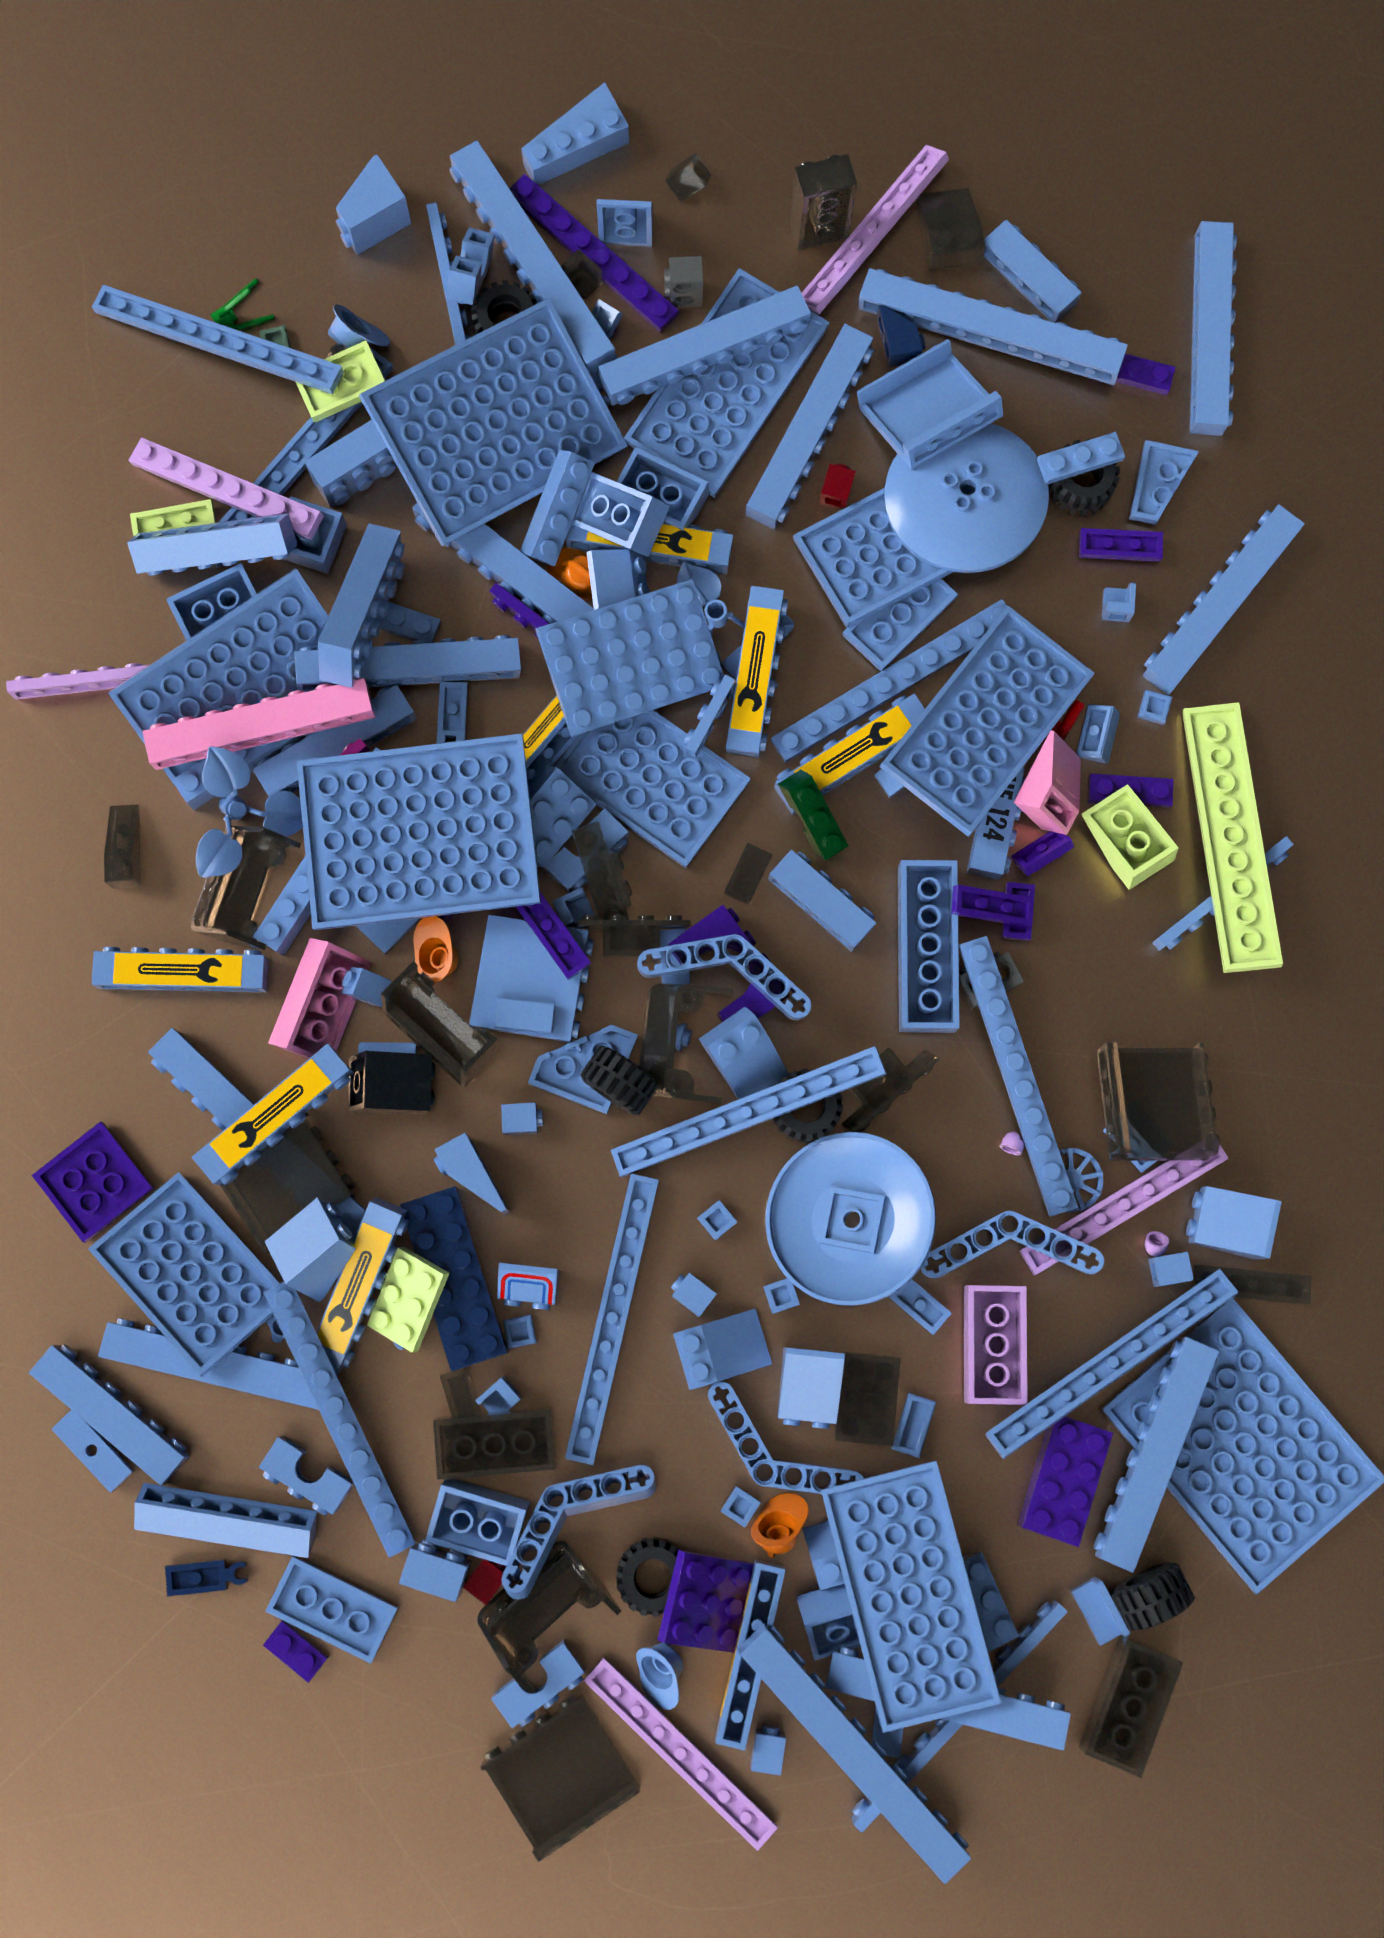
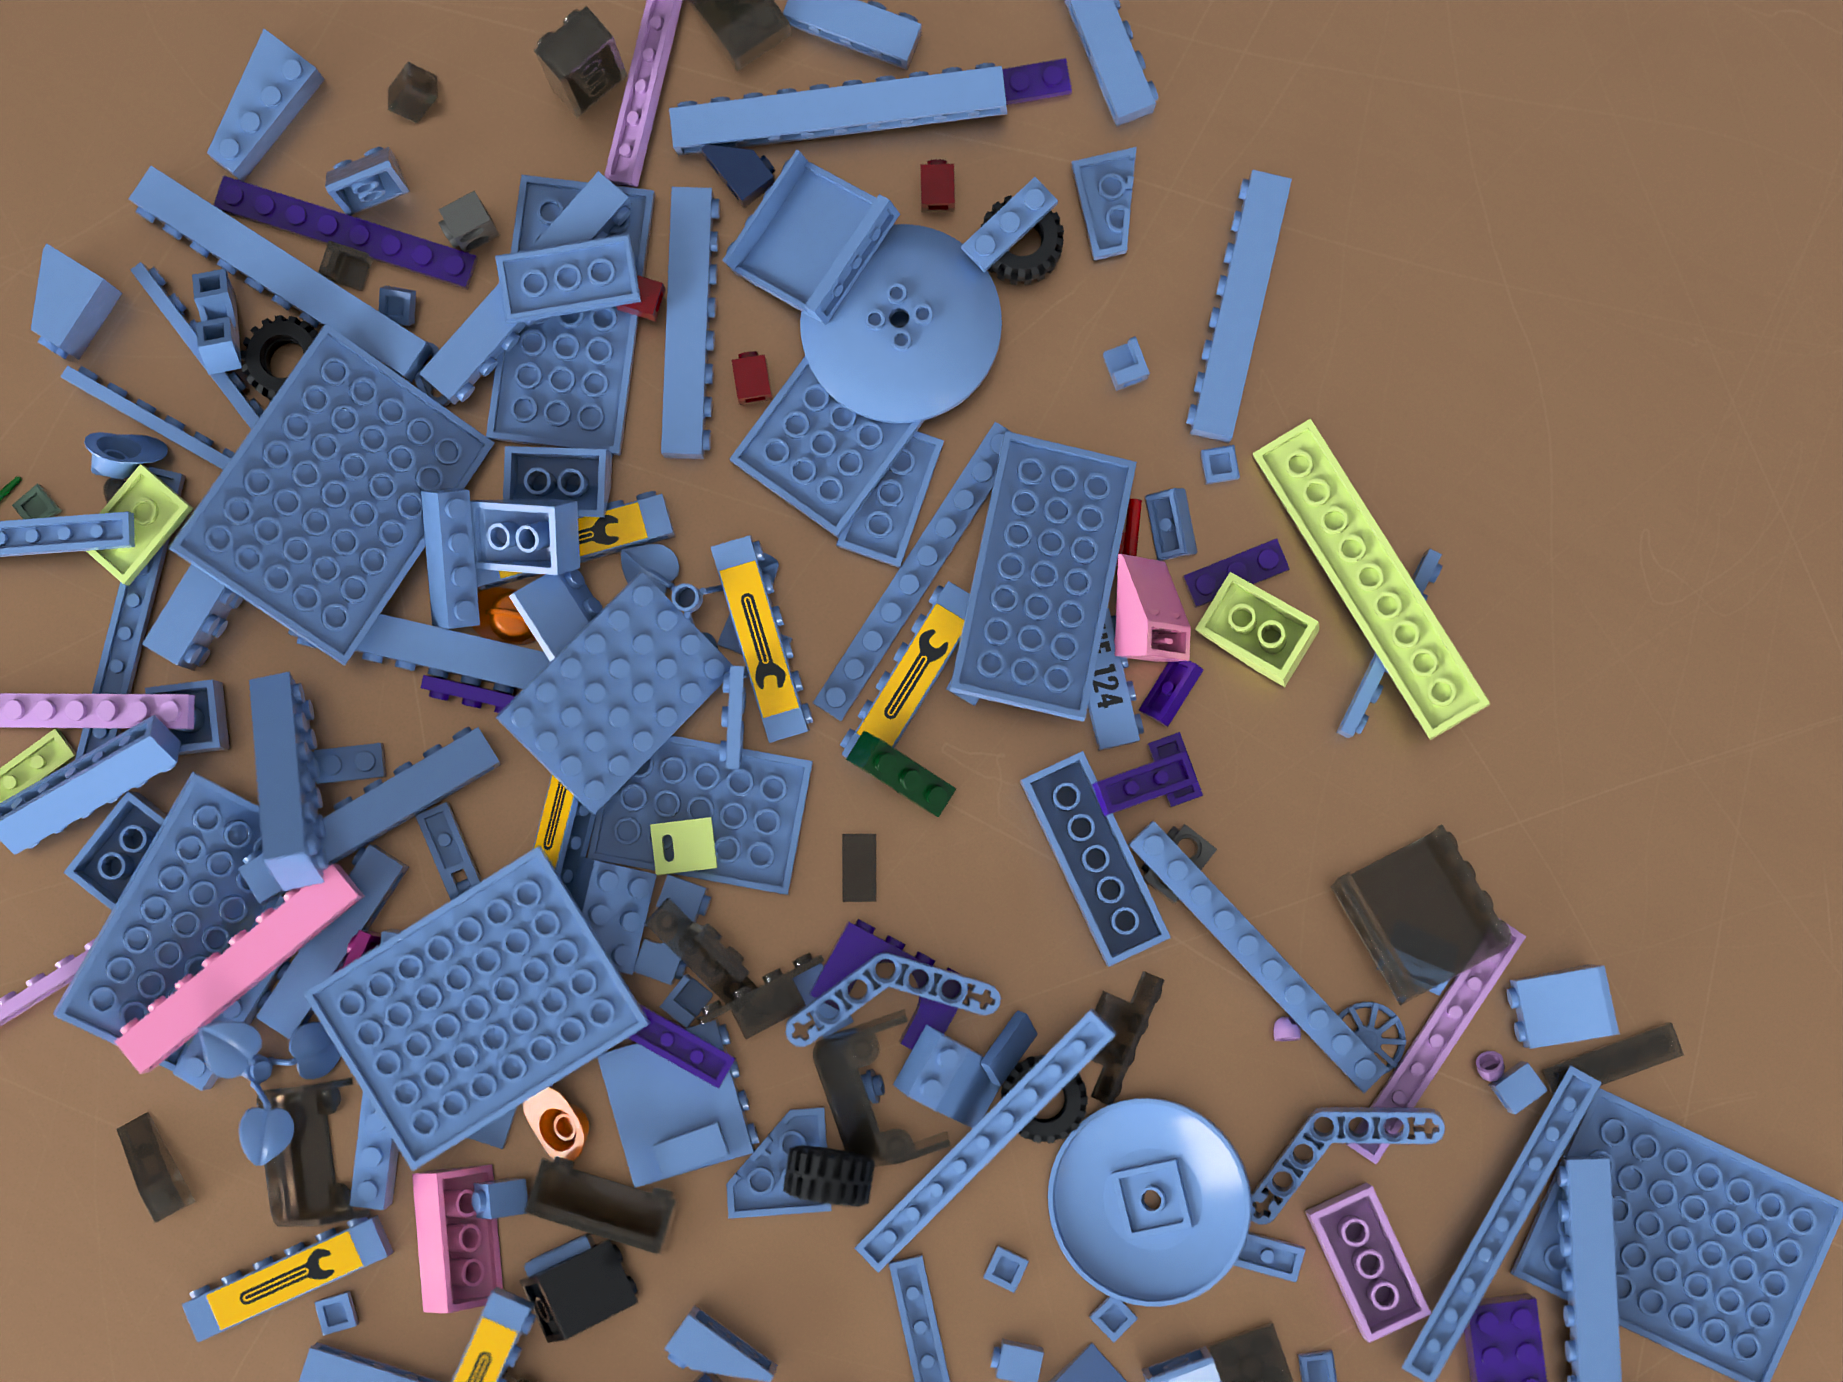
camera: 20 degrees left, 5 degrees up
medium blue brick [501,1102,543,1135] -> none
medium blue brick [768,849,876,952] -> none
dark purple plate [1079,528,1163,562] -> none
none -> medium blue plate [61,365,234,470]
none -> medium blue plate [314,1291,359,1336]
none -> medium blue tile [495,233,641,324]
none -> dark red brick [616,275,666,321]
none -> yellowish green piece [650,817,718,875]
none -> dark red brick [921,159,955,212]
none -> medium blue tile [980,1010,1038,1086]

